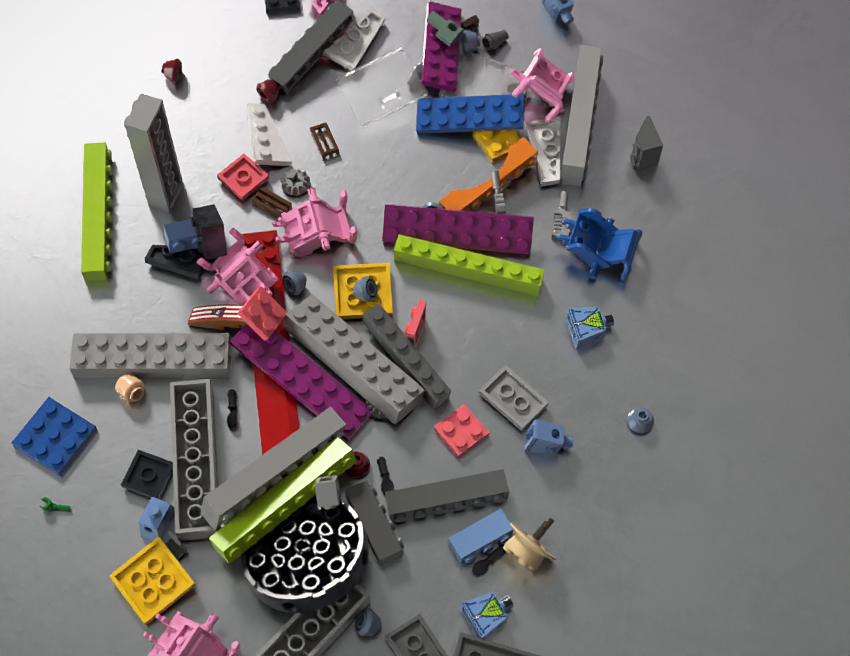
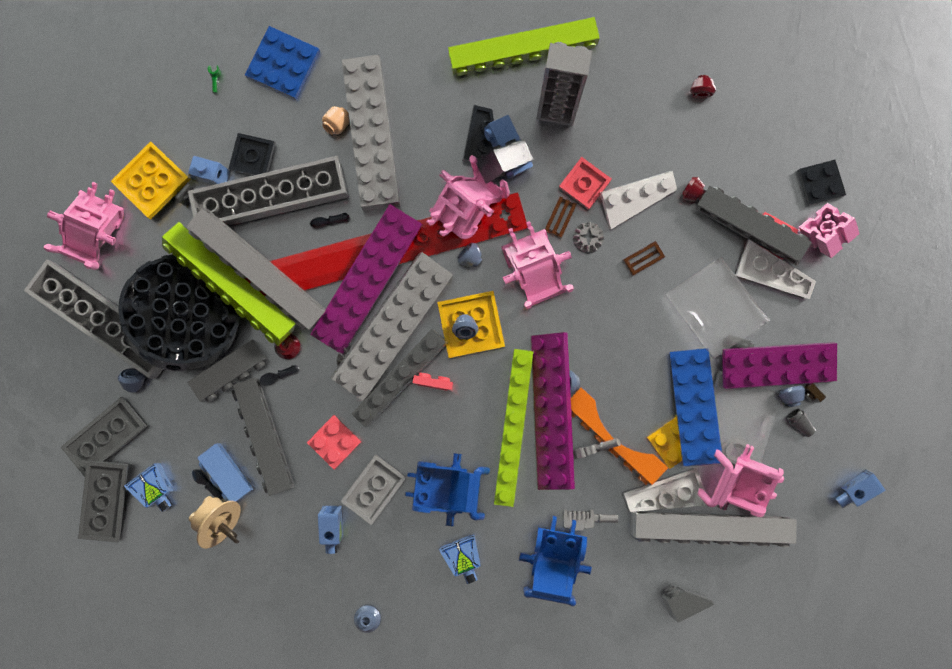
camera: 85 degrees right, 20 degrees up
slope [188,304,249,330] -> none
coral plate [237,286,287,341] -> none
light grey brick [315,475,341,509] -> none
sand green piece [426,11,465,47] -> none
none -> blue piece [405,453,490,526]

